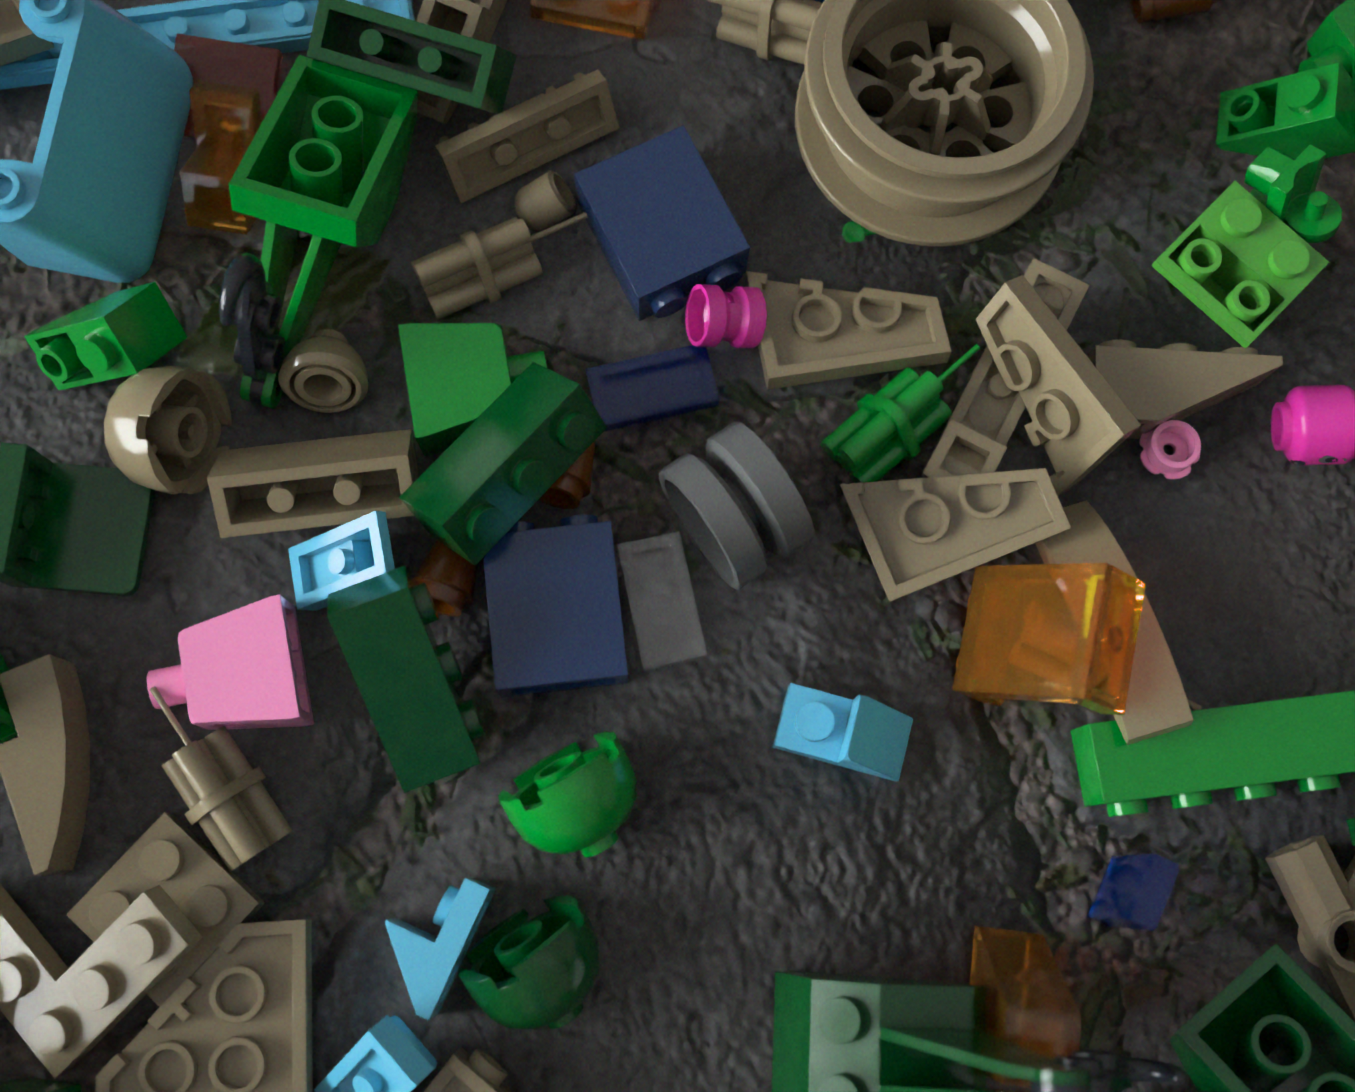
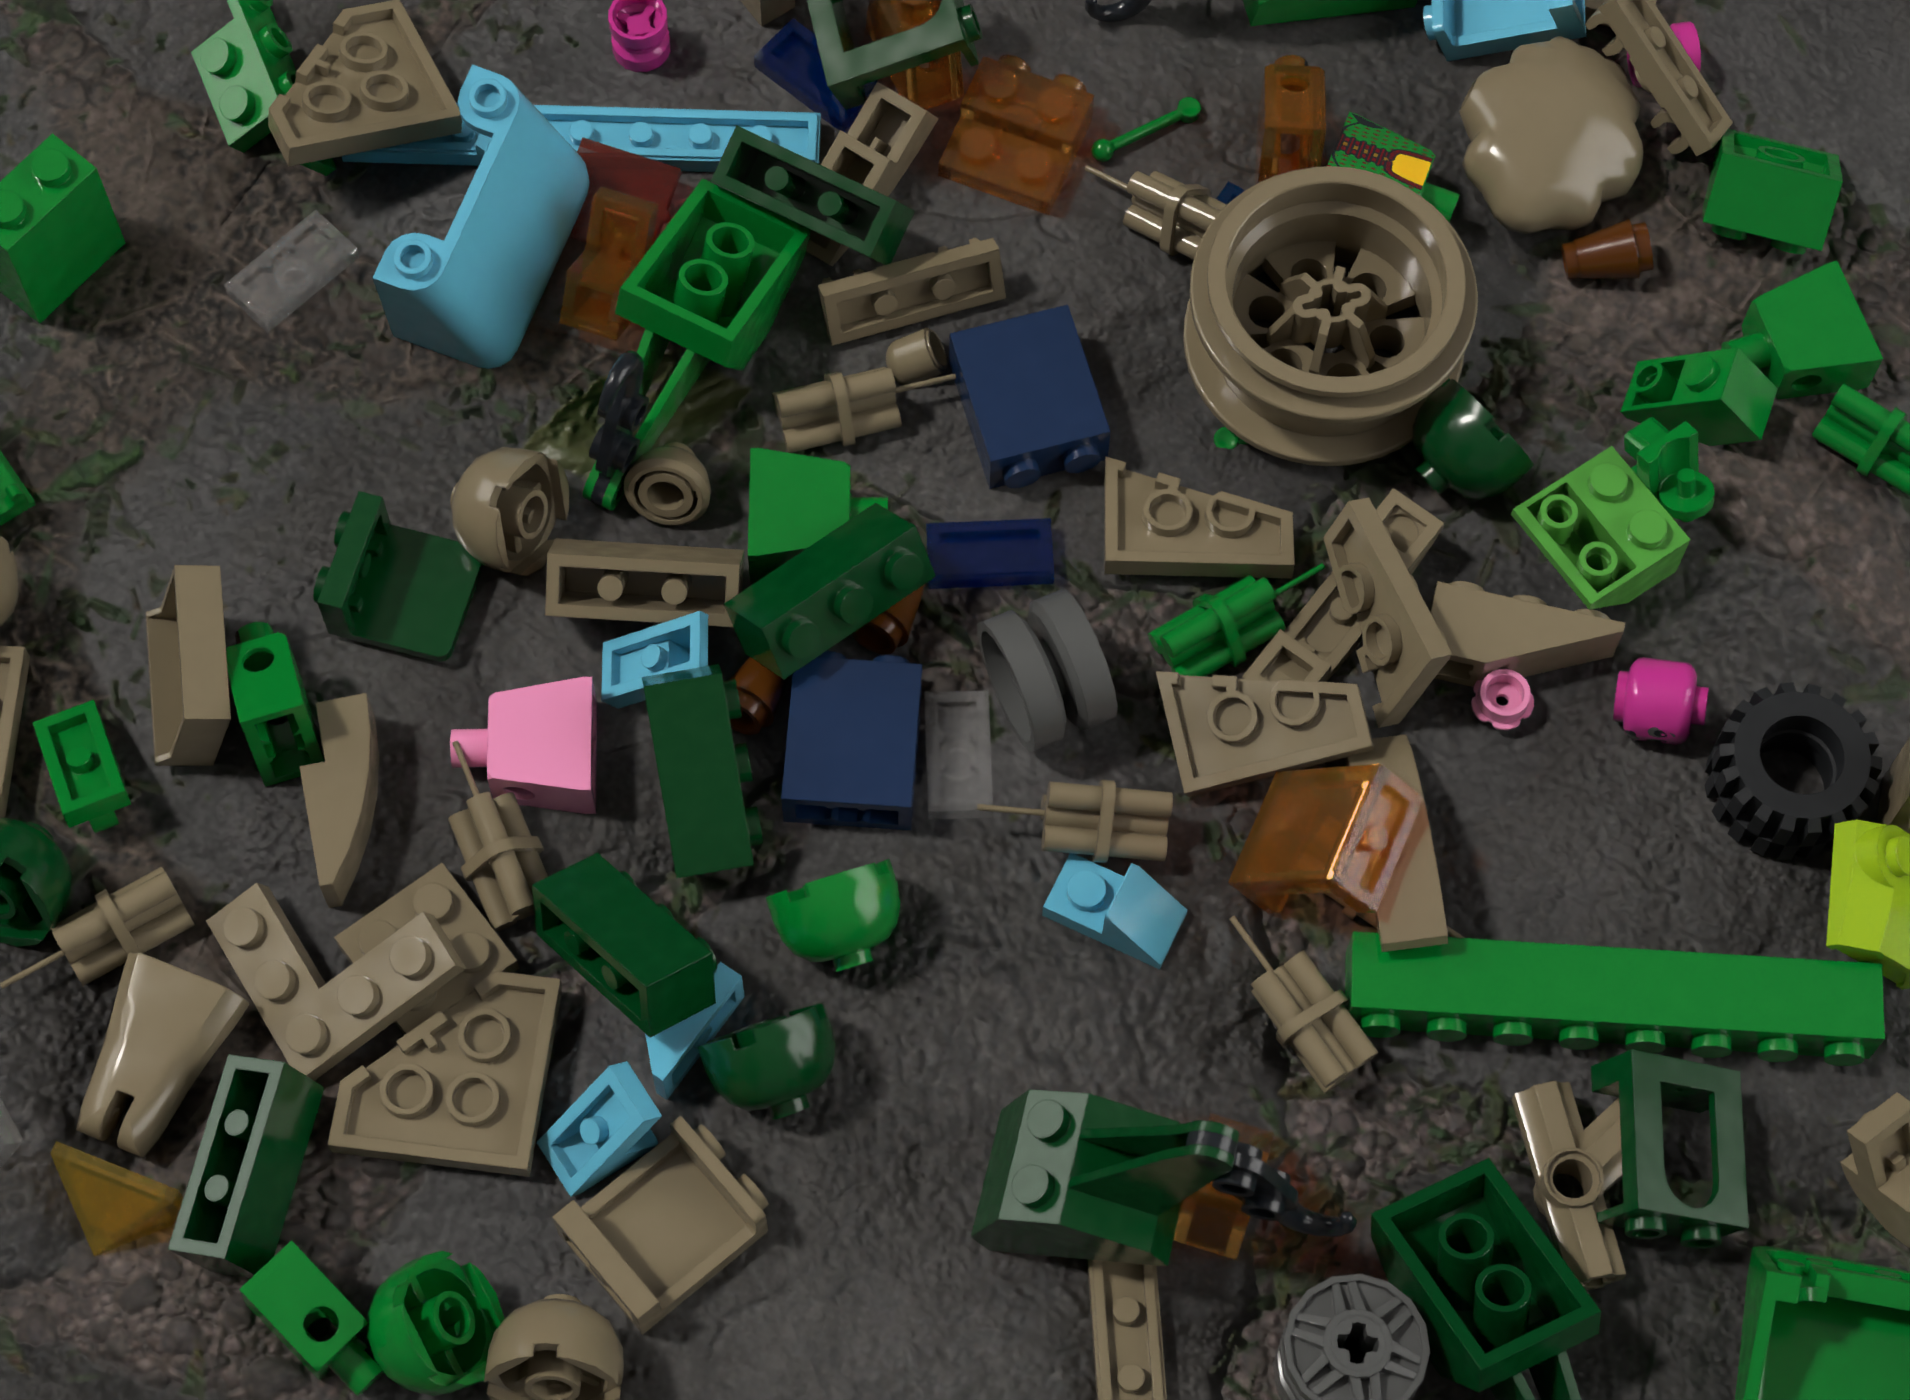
camera: 15 degrees right, 10 degrees down
green slope [24,282,187,391] -> none
dark pink wheel [685,284,767,348] -> none
clear blue tile [1088,854,1179,931] -> none
none -> dark green brick [532,852,717,1038]
none -> dark tan piece [977,780,1173,863]
none -> dark tan piece [1229,915,1379,1094]
none -> dark green cylinder [1413,378,1534,500]

